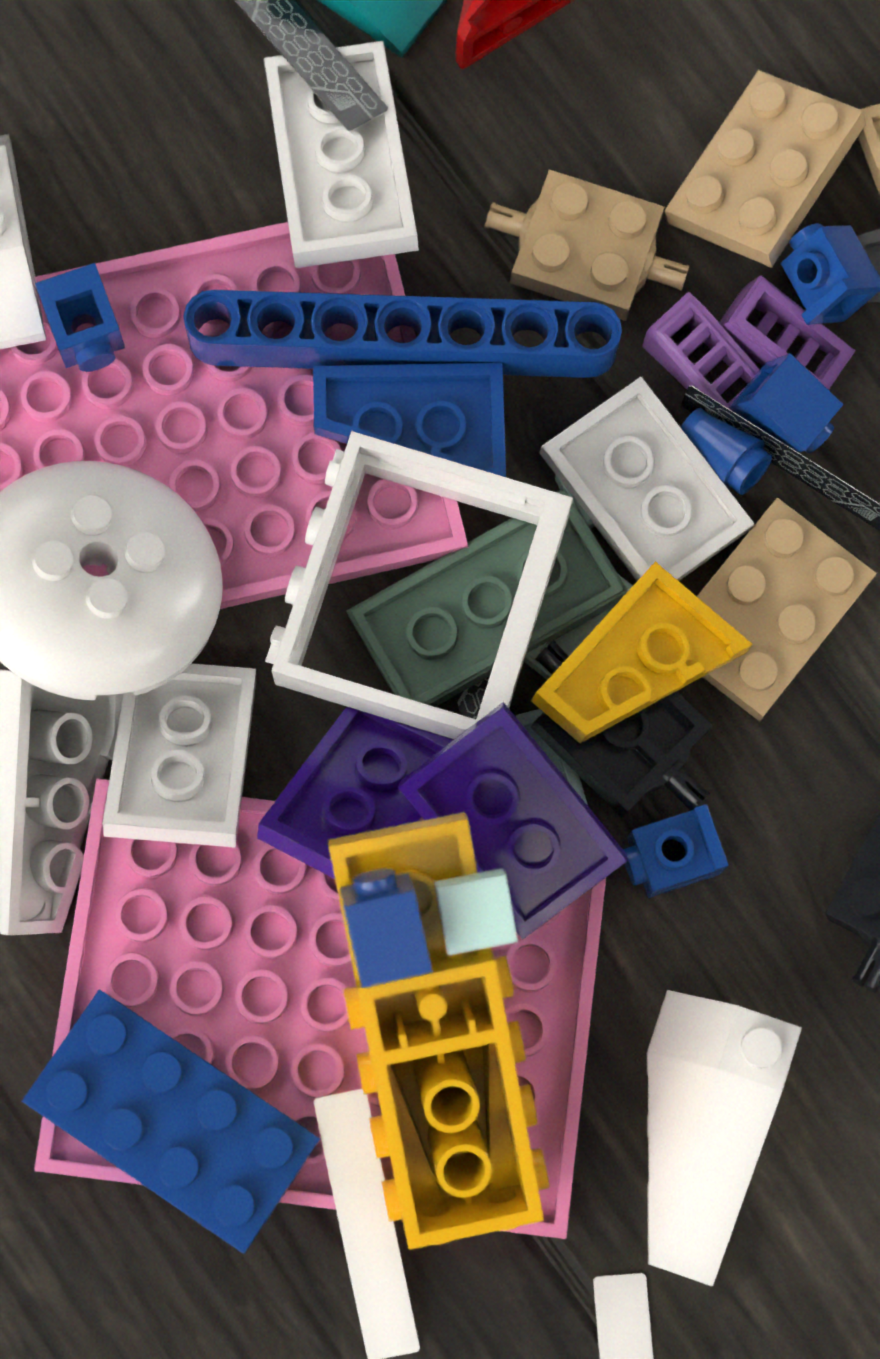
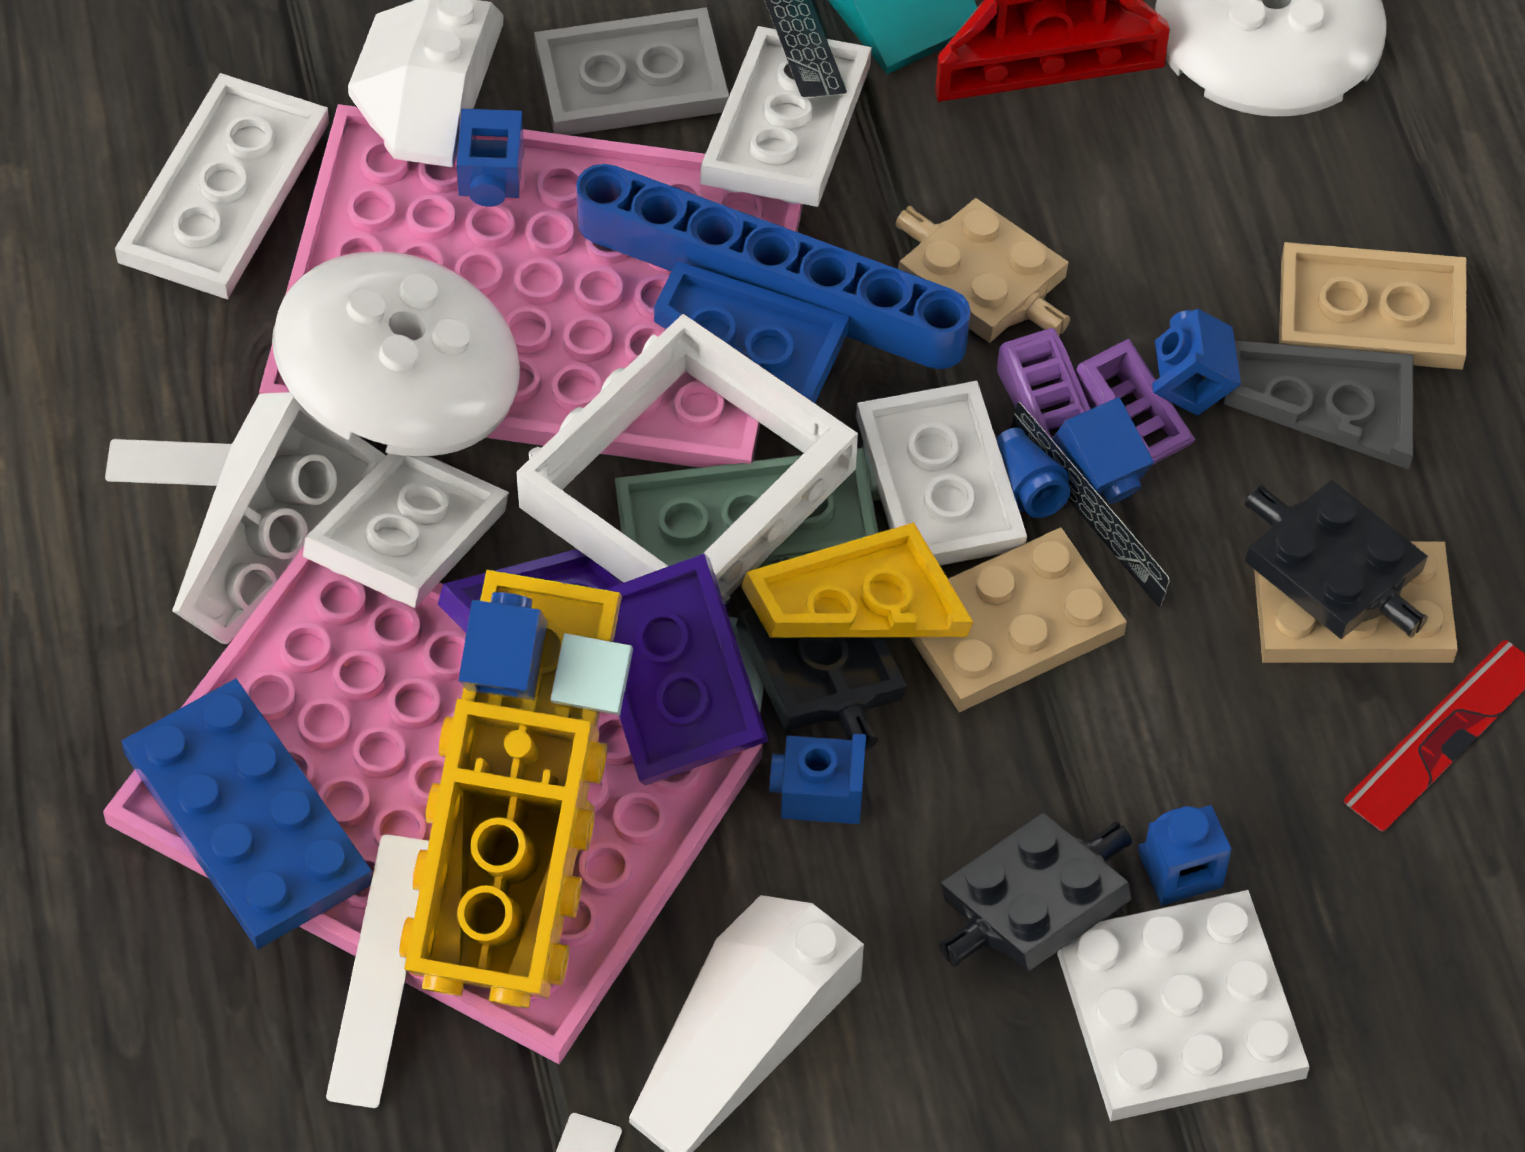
camera: 25 degrees right, 20 degrees down
tan plate [664,70,865,268] -> none
none -> light grey plate [534,7,729,135]

